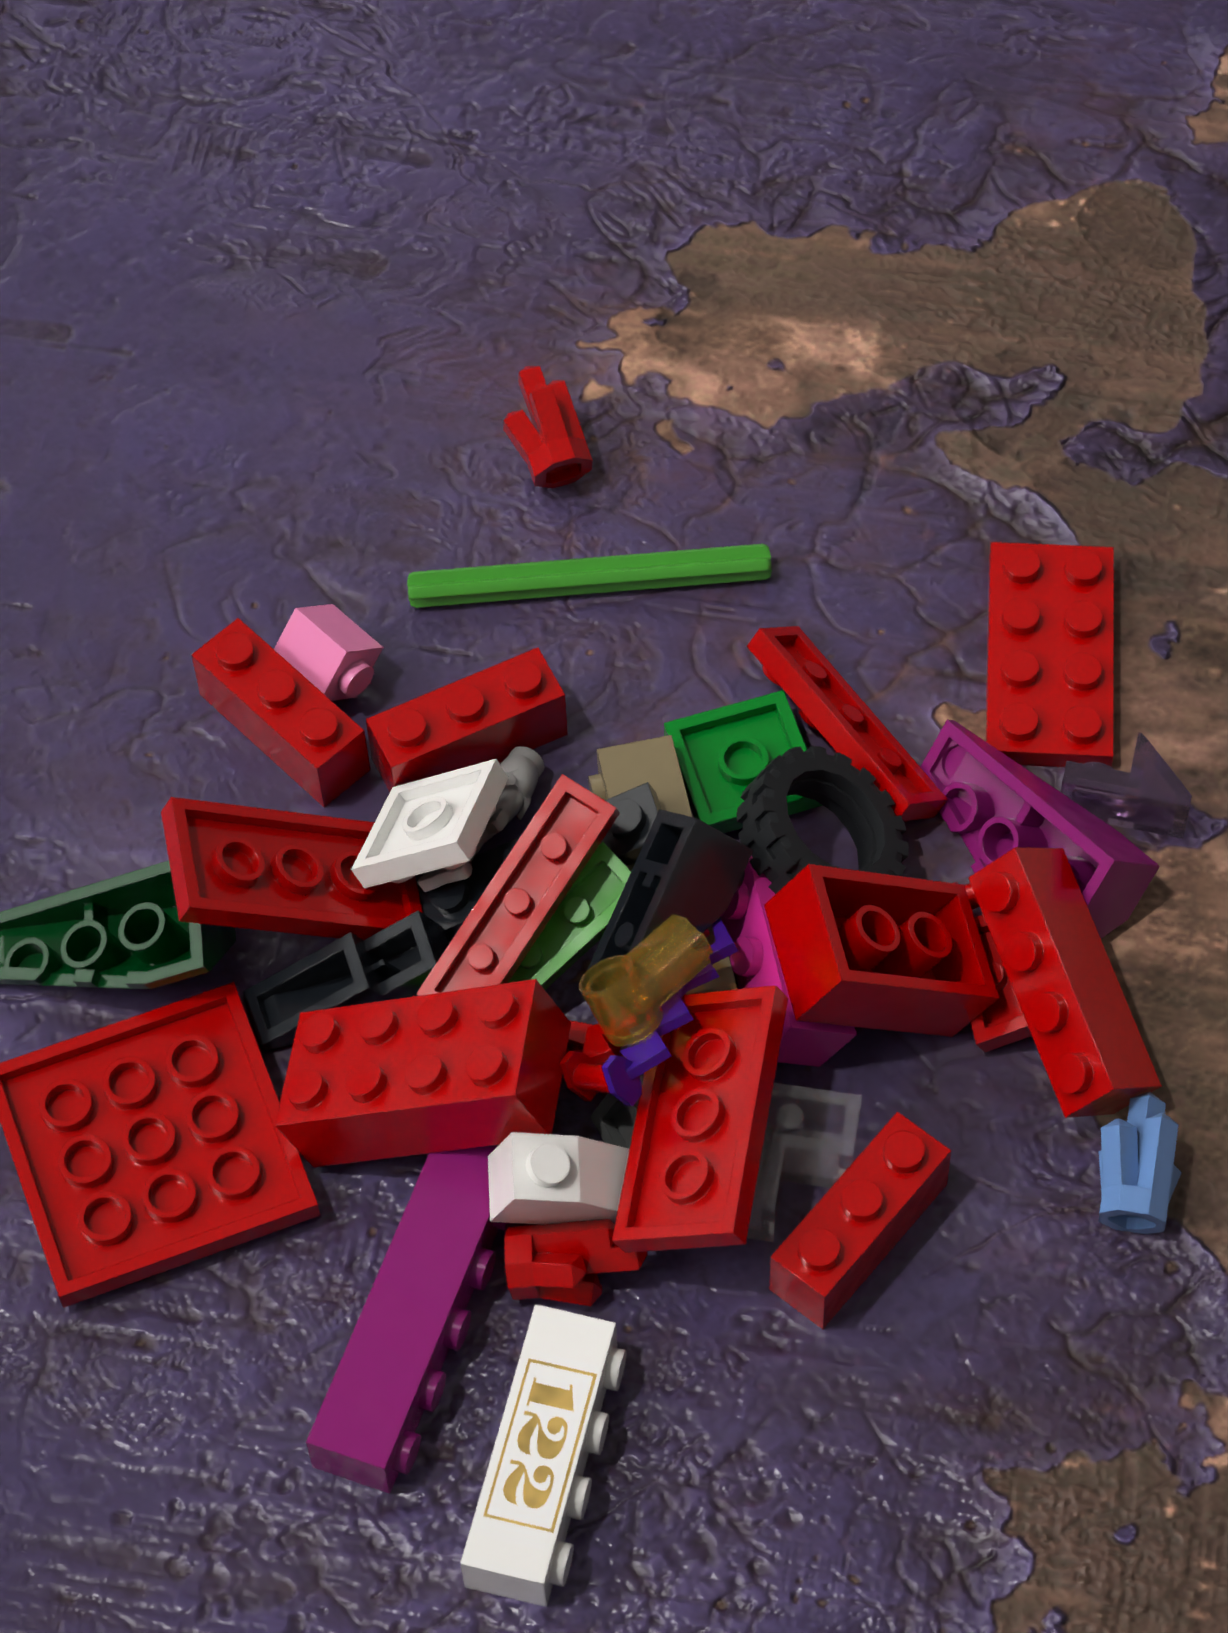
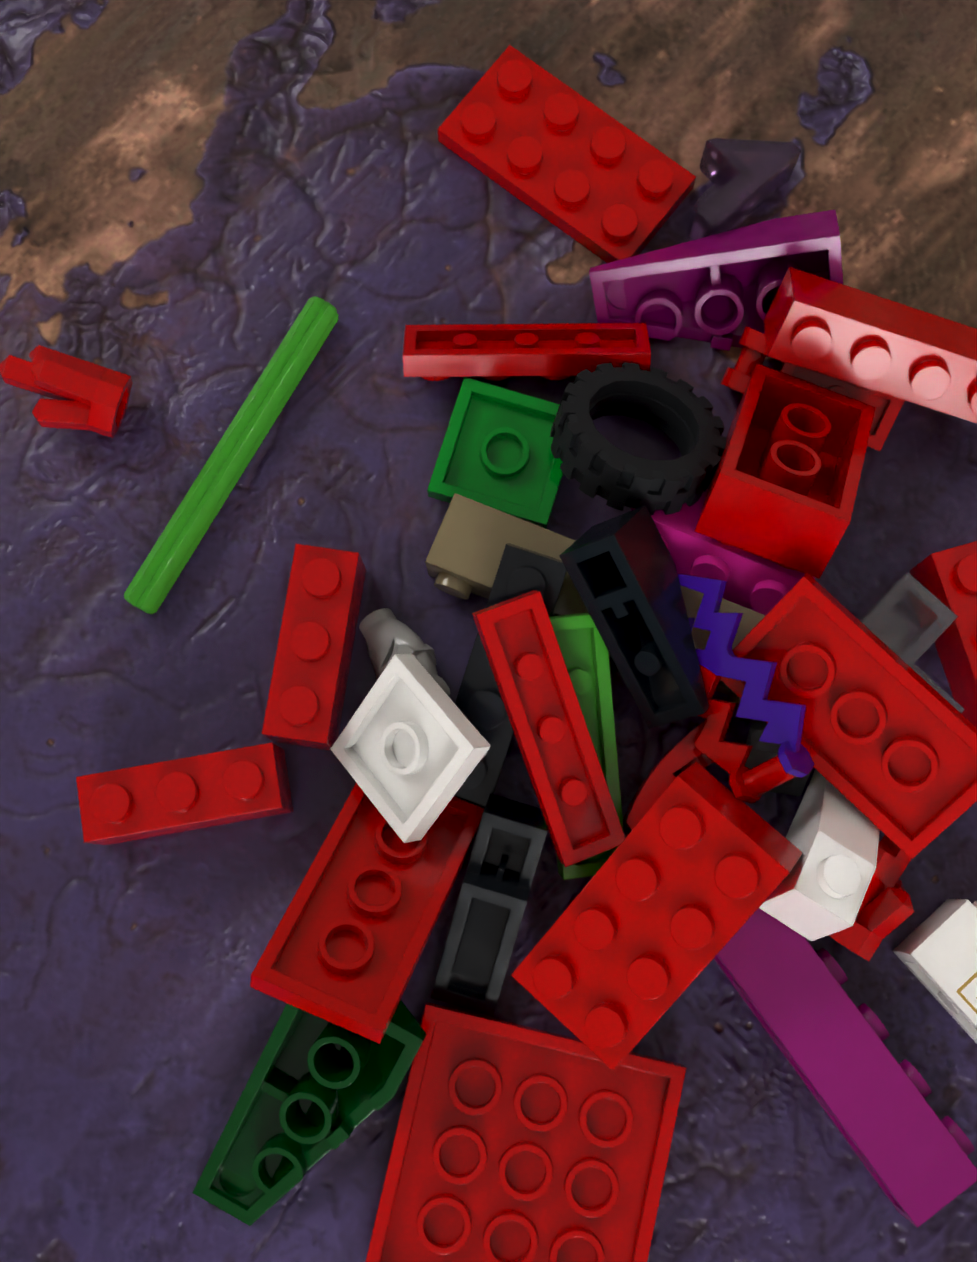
camera: 55 degrees left, 20 degrees up
bright pink brick [274,604,384,701] -> none
clear yellow piece [578,914,713,1046] -> none

